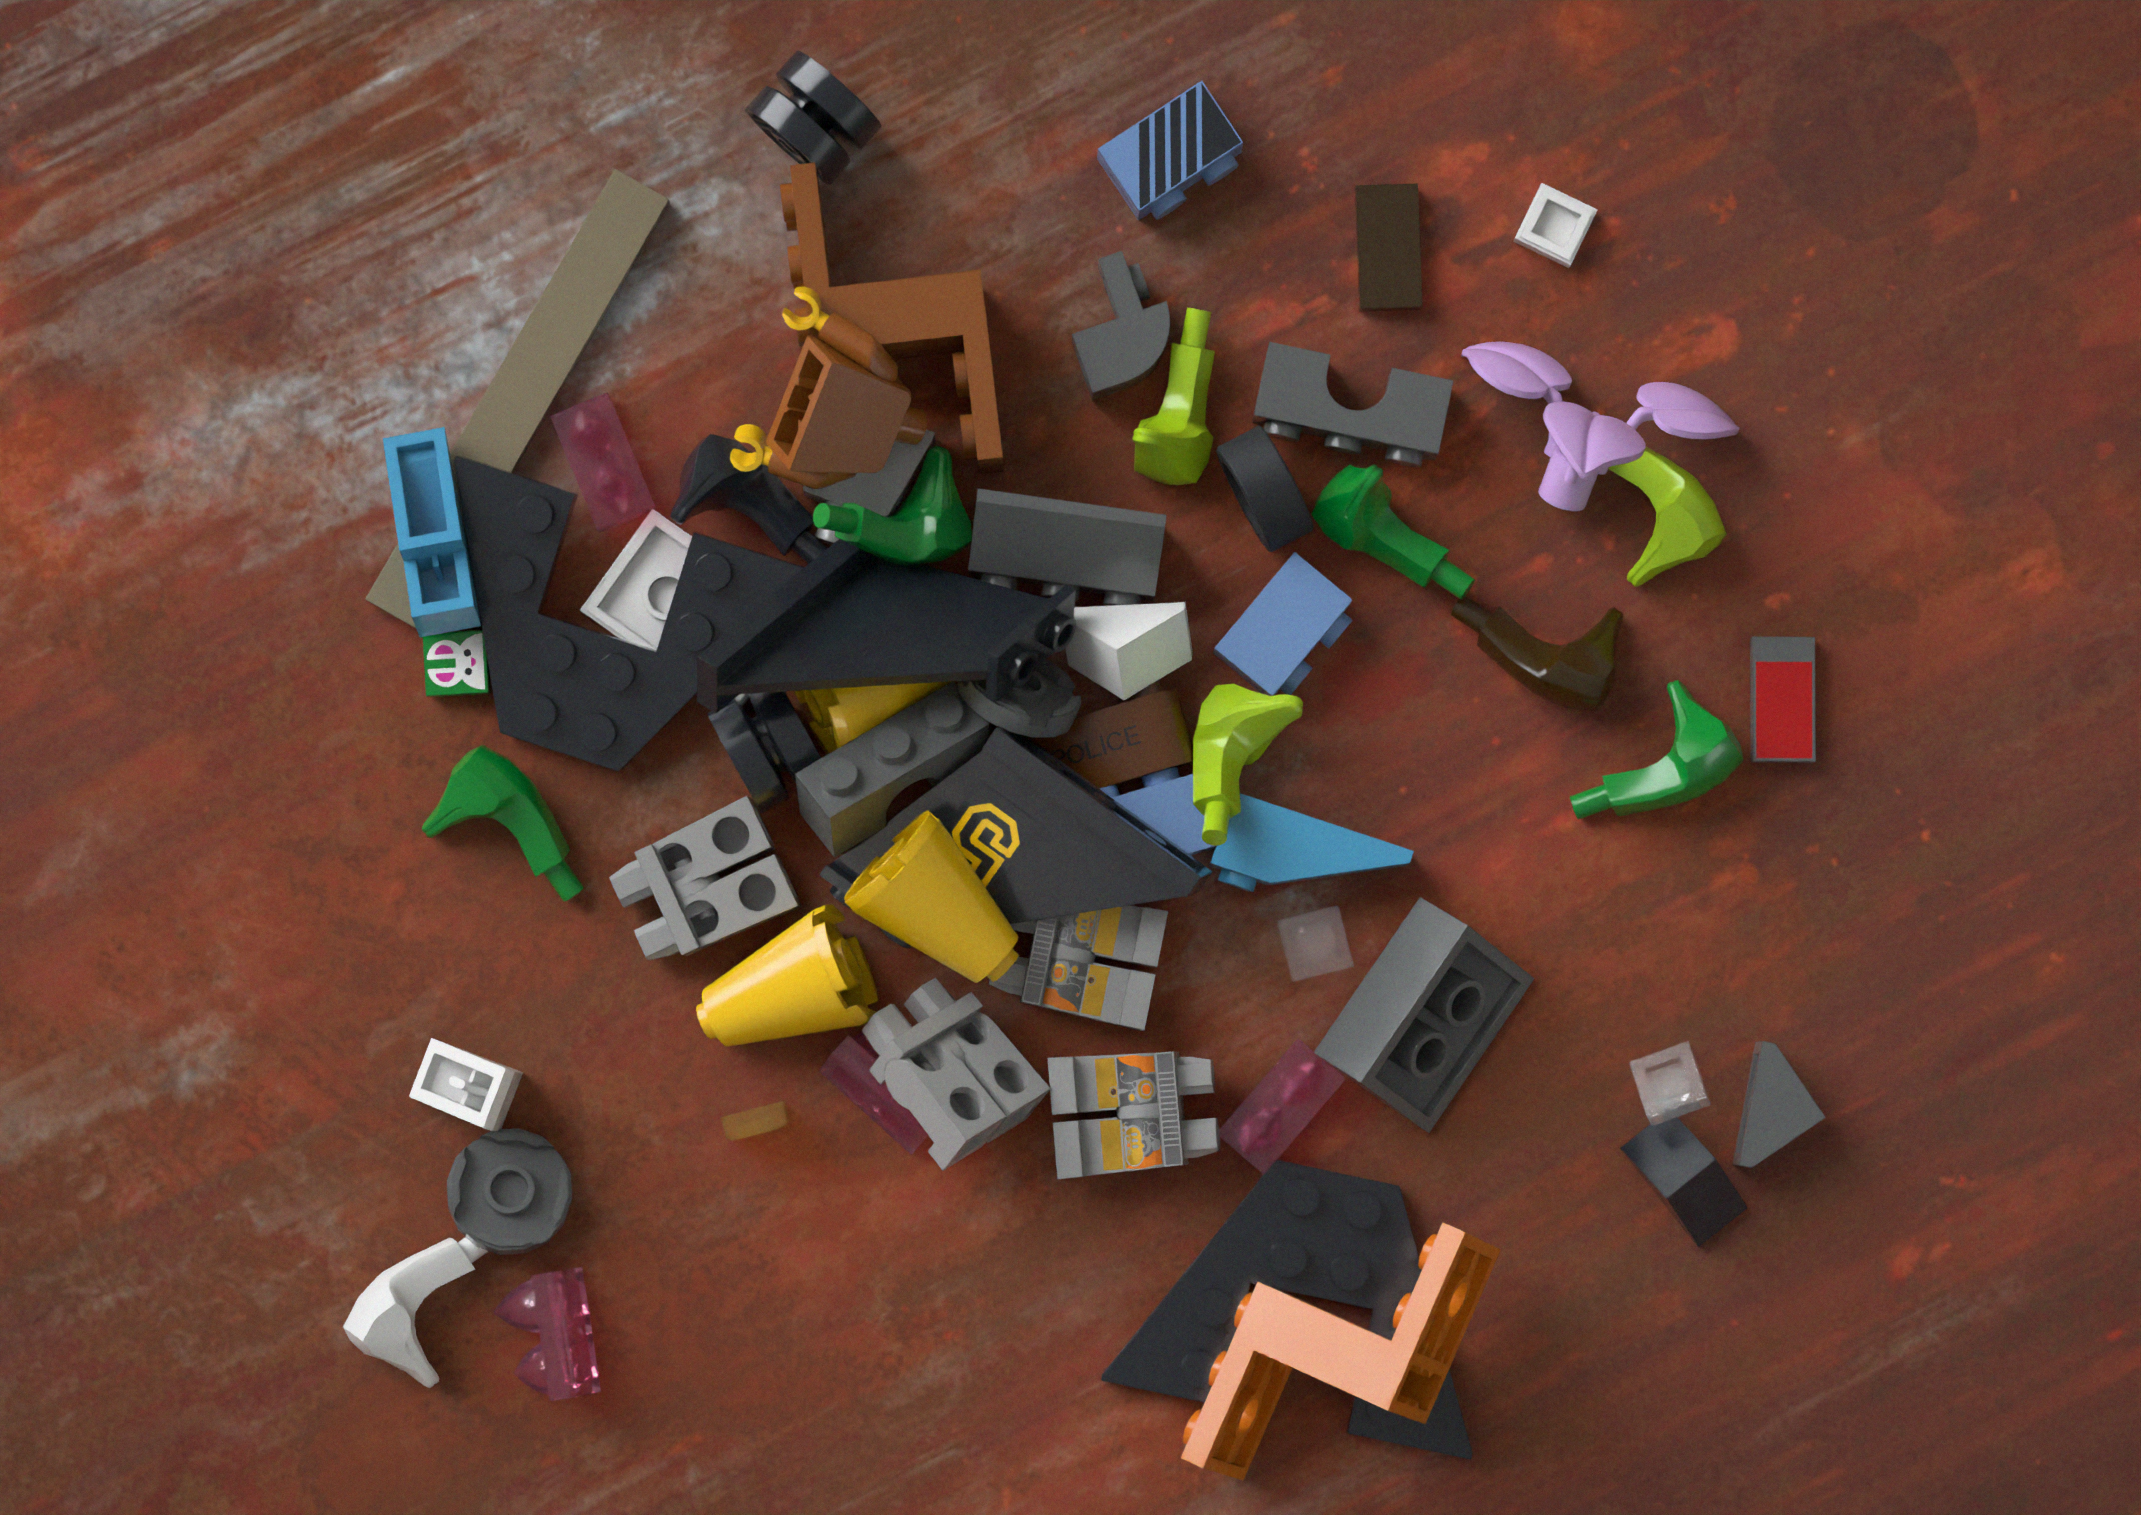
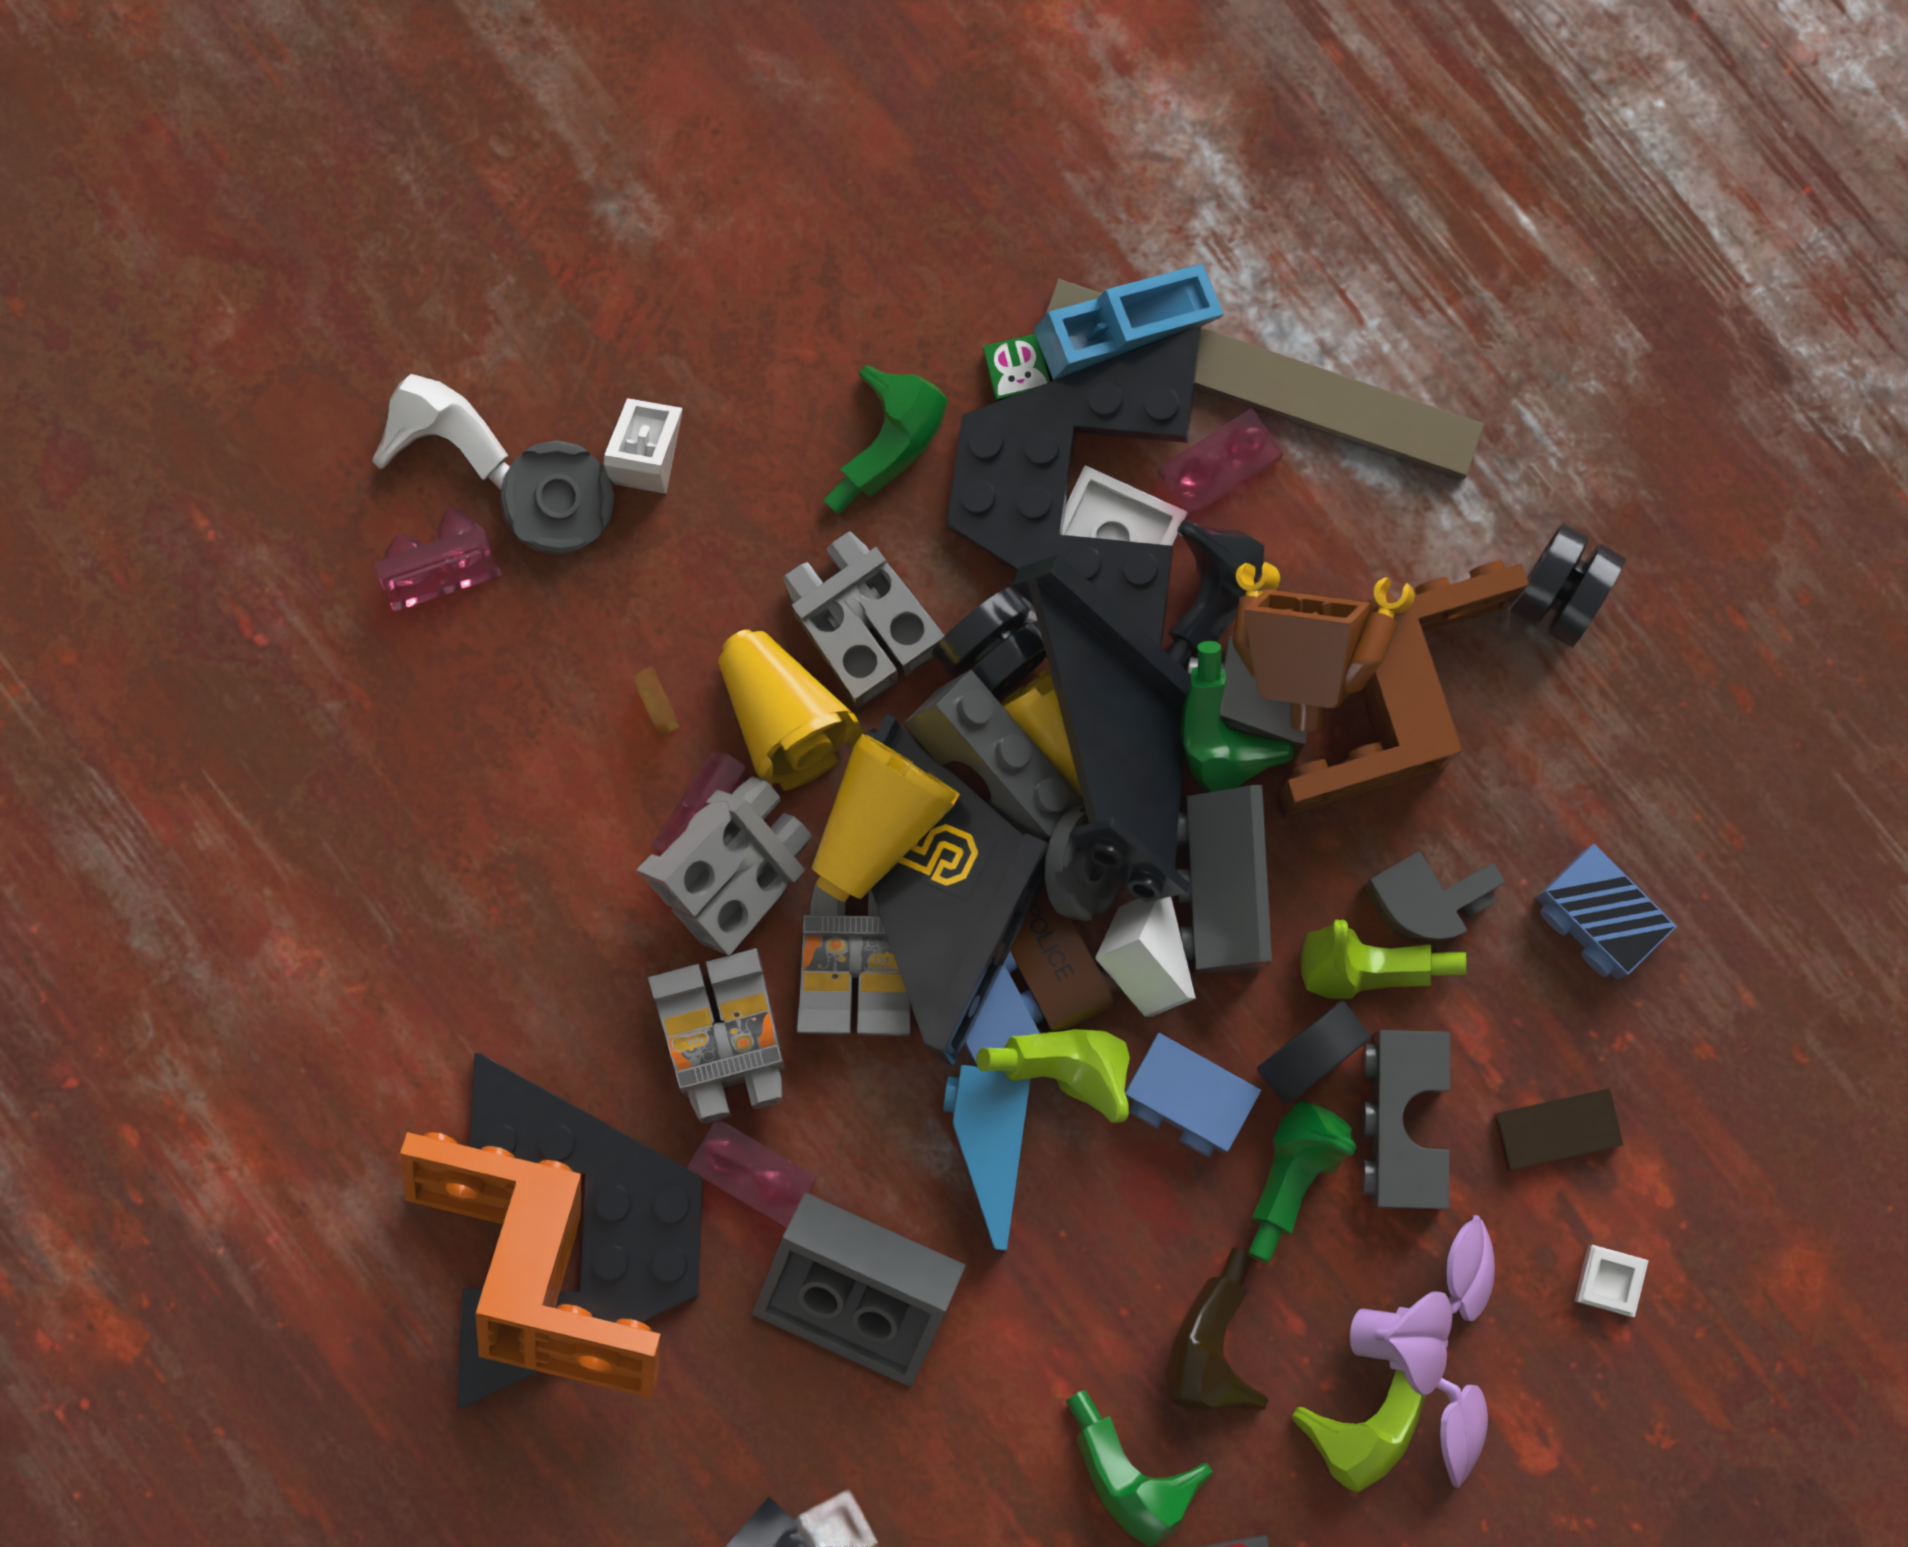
camera: 80 degrees right, 5 degrees down
clear plate [1277,906,1354,982] -> none

